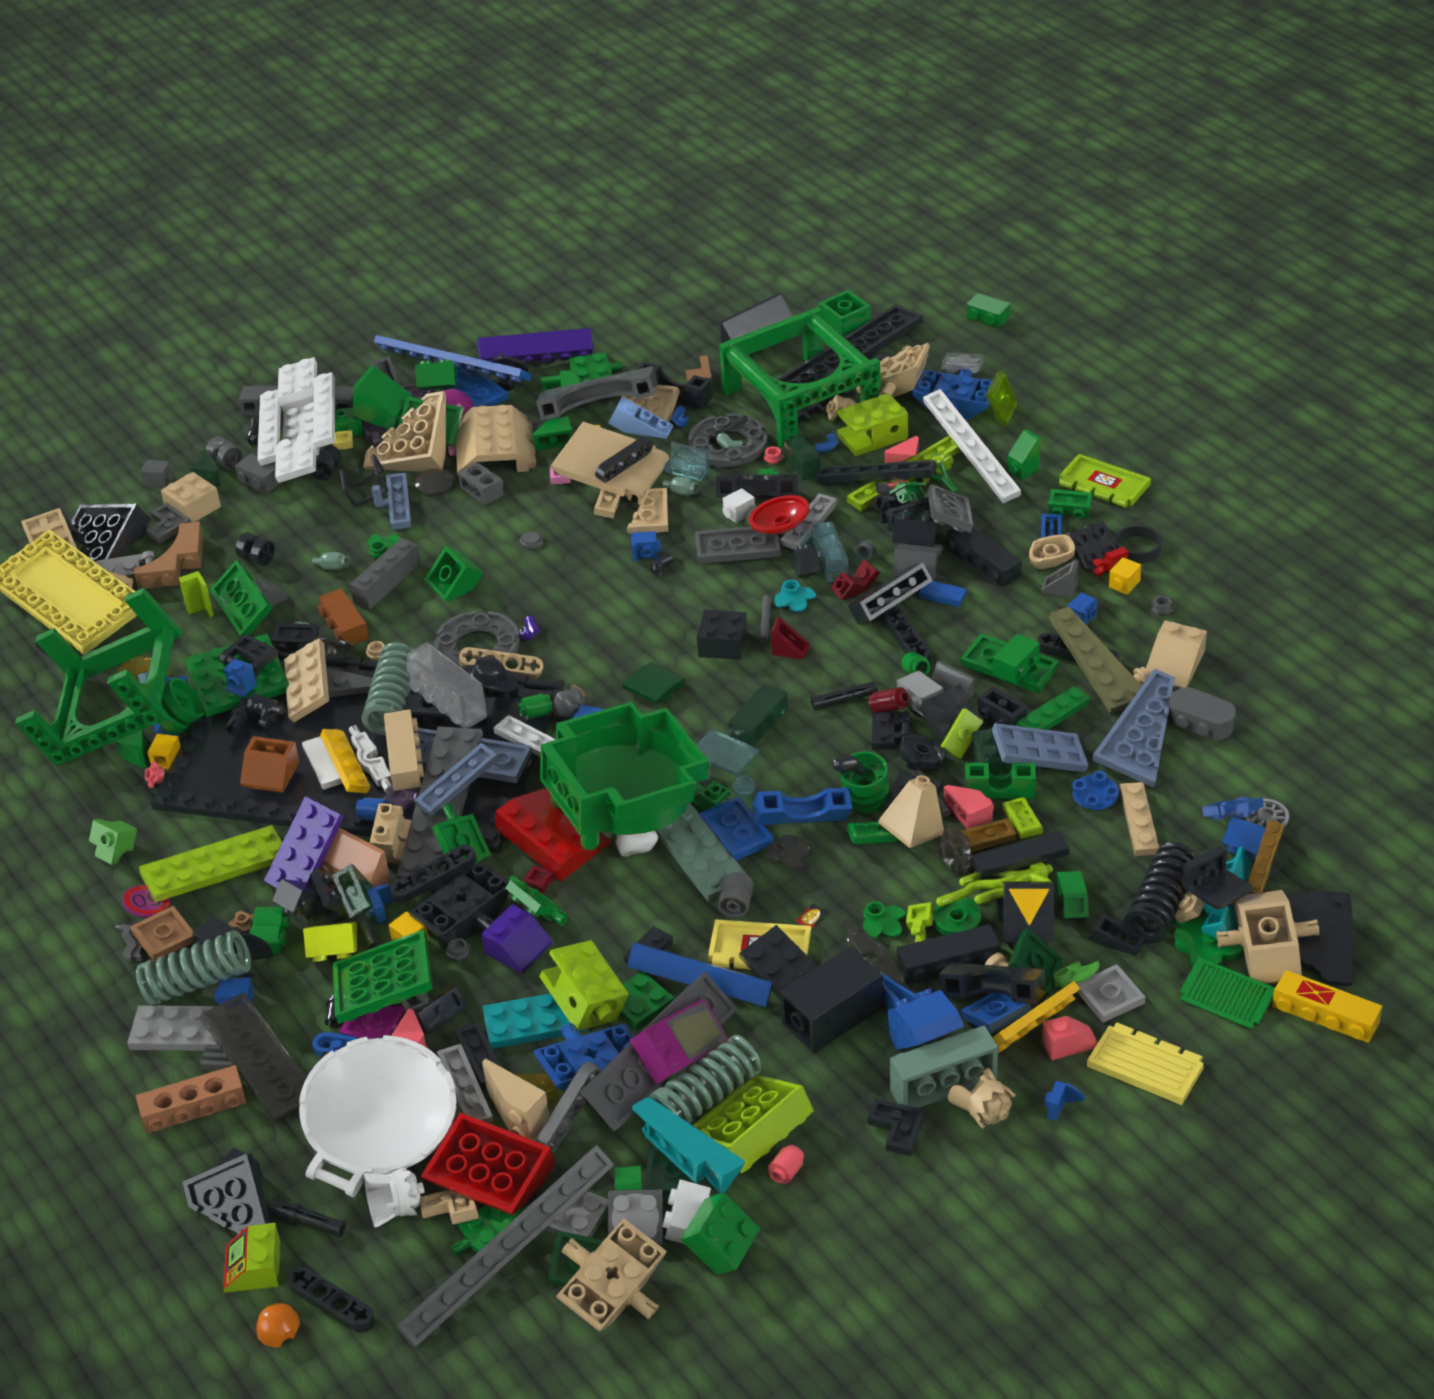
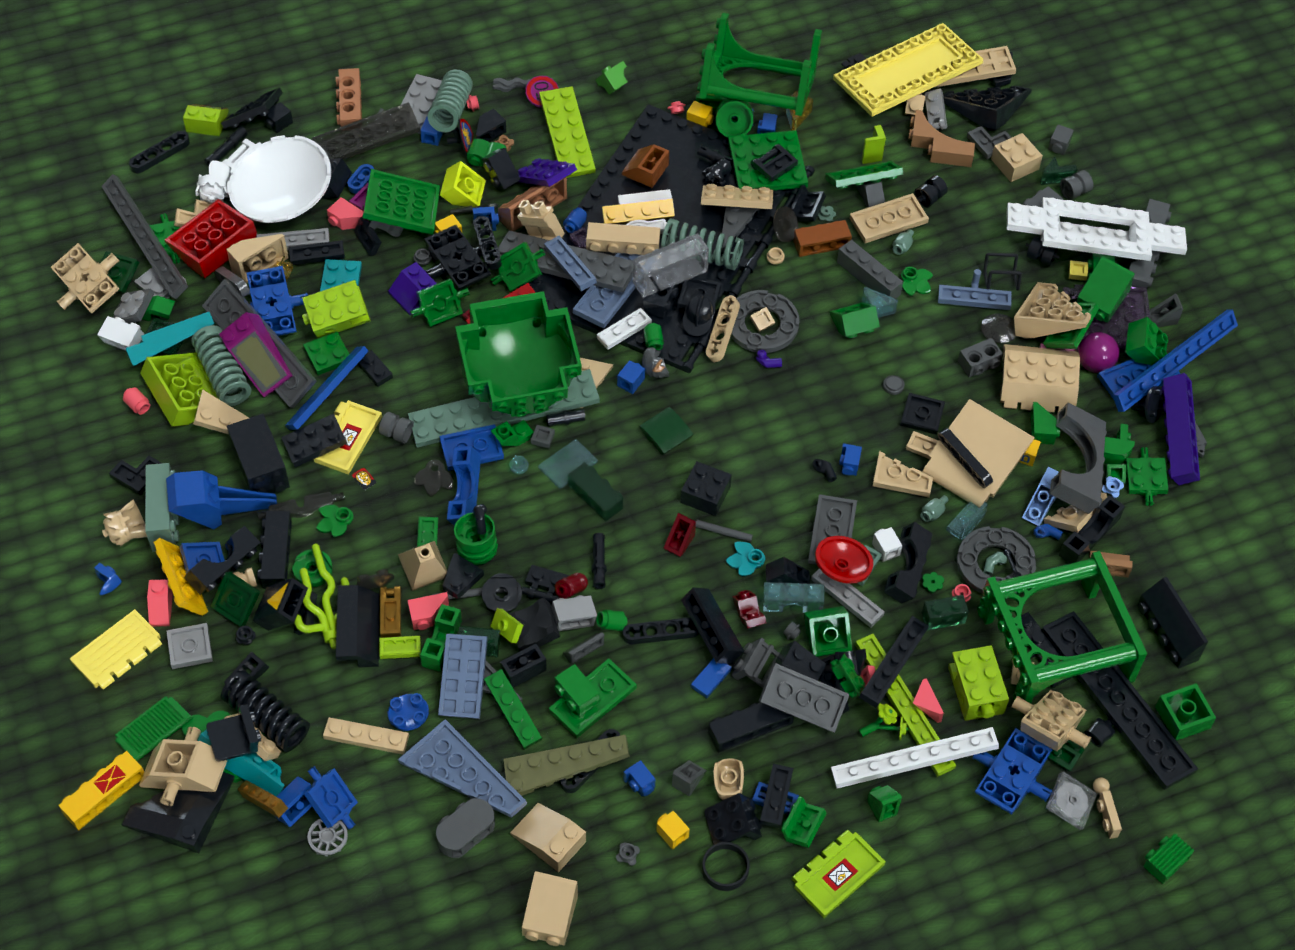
camera: 100 degrees right, 15 degrees up
medium nougat plate [131,906,194,961] -> none
blue brick [224,659,257,698] -> none
orange hair [256,1303,300,1348] -> none
black bracket [311,868,350,924] -> none
clear green slope [332,864,374,918] -> none
green brick [680,1192,760,1276] -> none
blue arm [814,433,839,454] -> none
lime plate [906,902,934,943] -> none
clear neon green plate [986,371,1018,426] -> none
bright green plate [1053,961,1100,989] -> none
green slope [1057,871,1089,919] -> none
red plate [1092,547,1128,576] -> none
tan plate [1133,667,1150,685] -> none
none -> tan wing [193,390,249,434]
none -> black plate [236,626,256,645]
none -> tan slope [522,871,578,946]
none -> tan plate [750,307,775,333]
none -> black plate [760,764,794,828]
none -> green slope [804,606,852,657]
none -> tan plate [849,193,929,243]
none -> clear light blue slope [862,287,898,318]
none -> black tile [900,393,945,435]
none -> tan plate [1093,777,1122,839]

